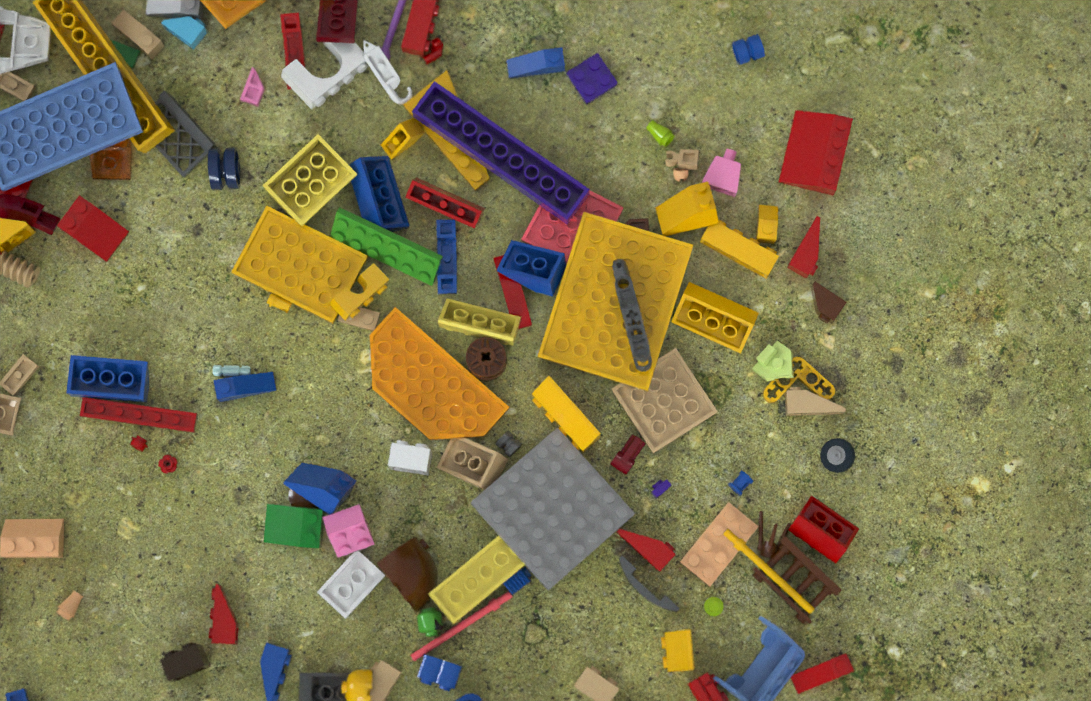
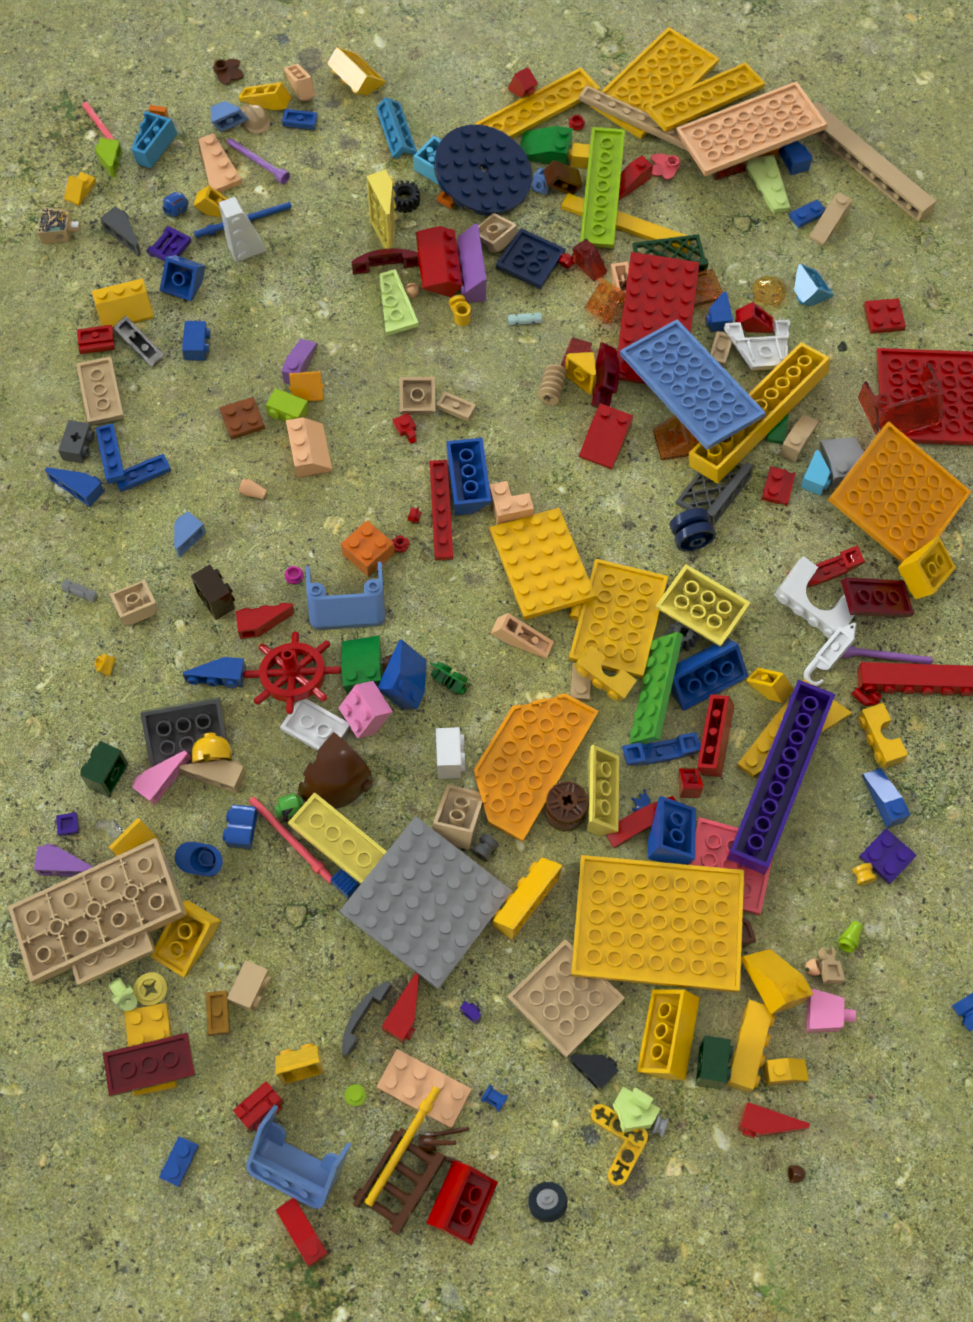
camera: 75 degrees right, 15 degrees down
light aqua axle [213,365,251,376] -> none
blue slope [214,372,277,402] -> none
bright pink tile [240,67,265,107] -> none
dark red piece [610,434,646,475] -> none
dark grey piece [612,259,652,372] -> none
red slope [778,110,853,196] -> none
tan slope [785,387,846,416] -> none
reddish brown slope [811,281,847,324] -> none
none -> medium blue slope [174,511,206,557]
none -> red piece [243,631,342,715]
none -> dark pink plate [285,566,303,584]
none -> medium blue windscreen [306,562,385,630]
none -> orange brick [341,520,395,577]
none -> red plate [392,413,417,444]
none -> green hinge [430,661,472,695]
none -> light nougat brick [489,481,534,525]
none -> yellow plate [489,508,596,620]
none -> light nougat slope [491,613,554,658]
none -> black slope [569,1055,619,1092]
none -> blue piece [631,789,651,812]
none -> light grey bush [652,1115,668,1137]
none -> dark grey gear [666,621,699,653]
none -> red slope [679,768,703,798]
none -> dark green brick [695,1035,734,1090]
none -> red plate [761,466,796,506]
none -> reddish brown hinge [788,1165,806,1183]
none -> yellow wheel [852,863,877,886]
none -> yellow arch [858,703,908,768]

